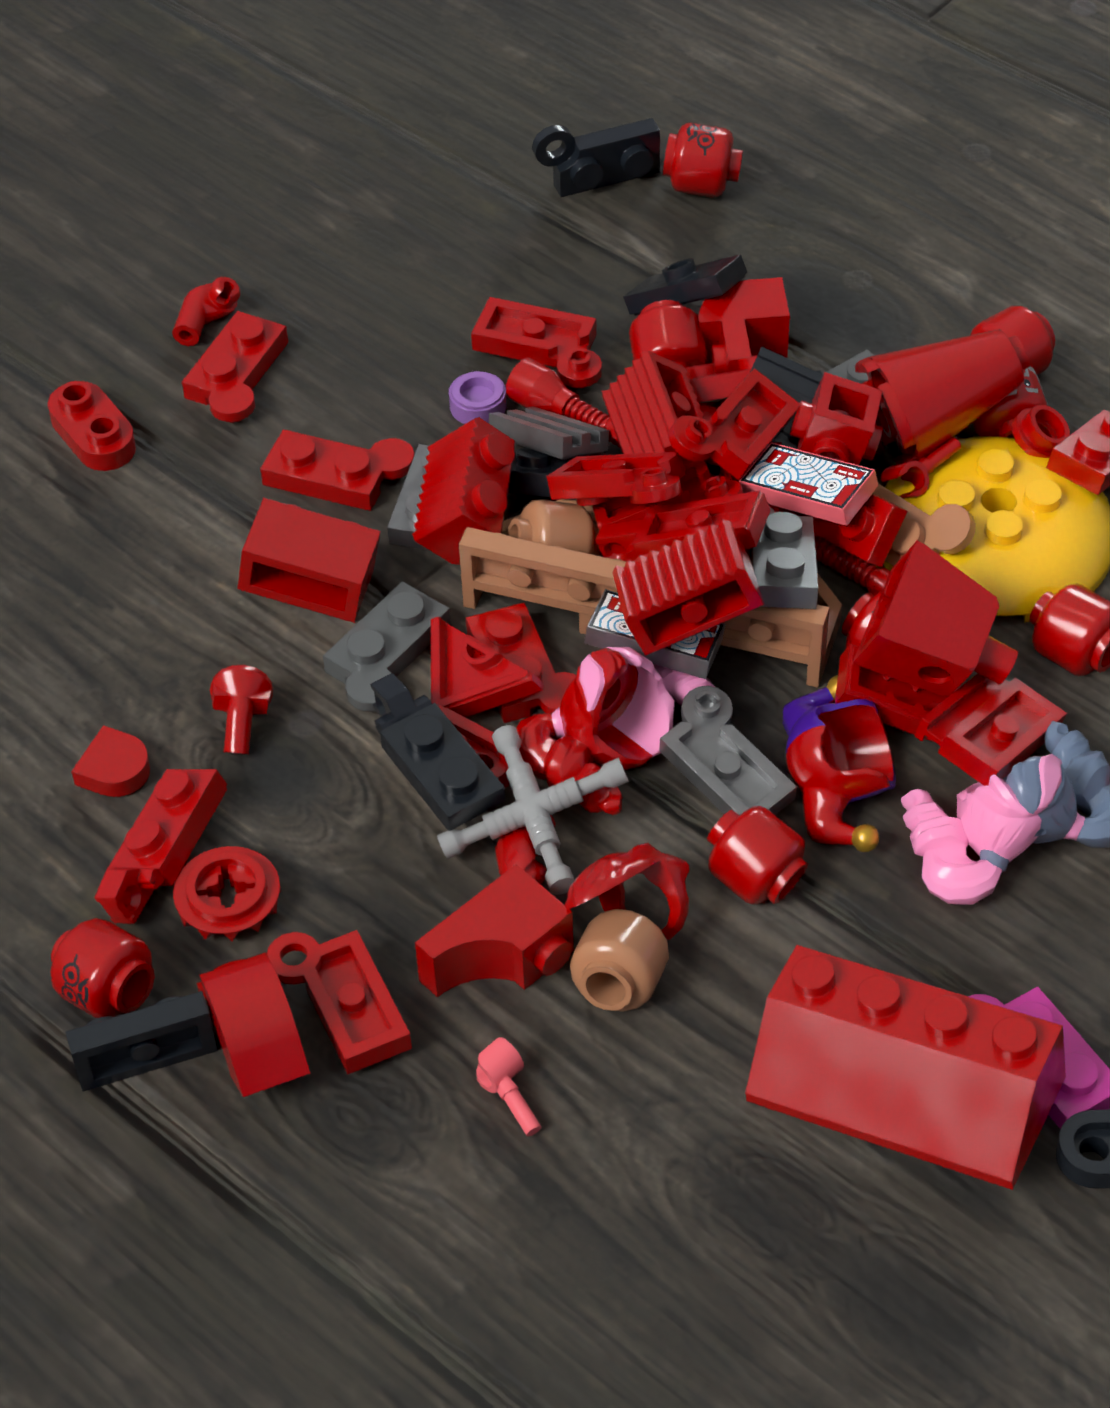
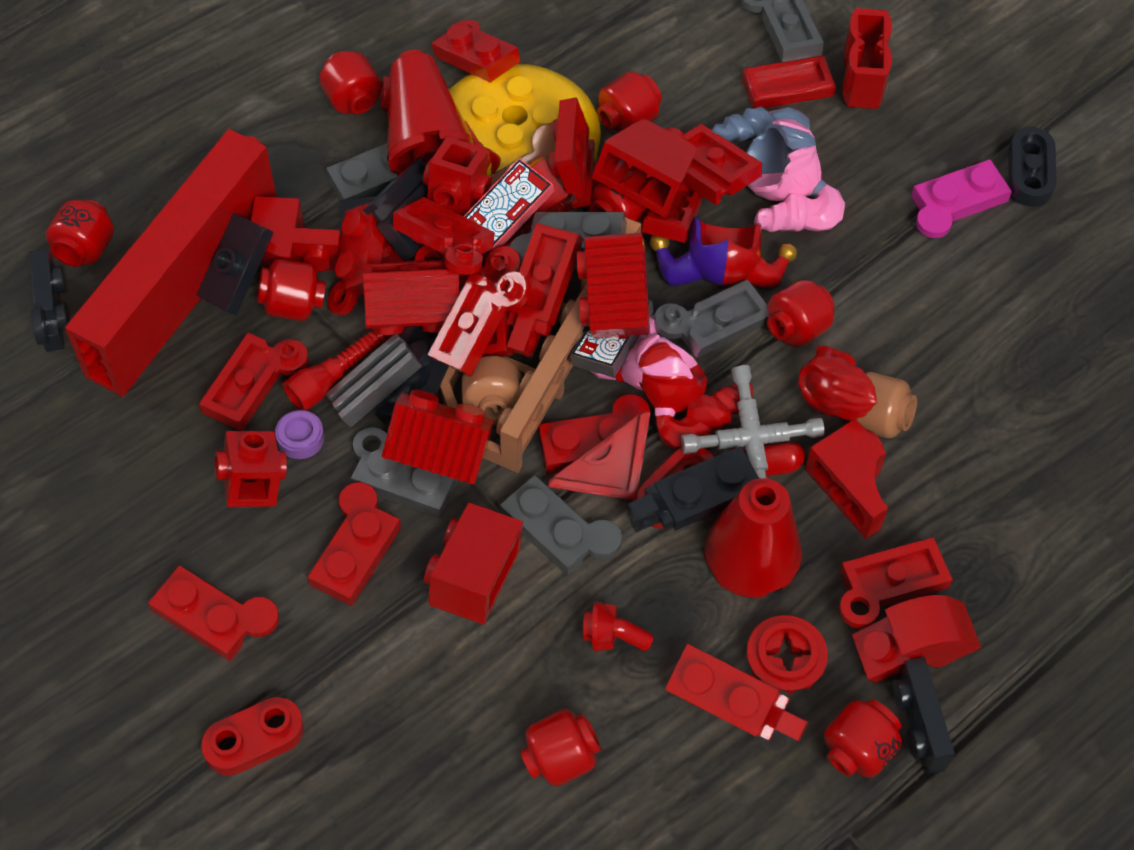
camera: 85 degrees left, 10 degrees up
red tile [71,725,151,797] -> none
red arm [172,276,241,346] -> none
coral hand [476,1037,542,1137] -> none
red slope [745,945,1066,1190] -> none
red plate [1012,405,1070,458] -> none
none -> red brick [65,129,277,397]
none -> red brick [214,431,287,507]
none -> red head [520,709,602,787]
none -> red plate [550,97,595,208]
none -> red cone [704,478,802,599]

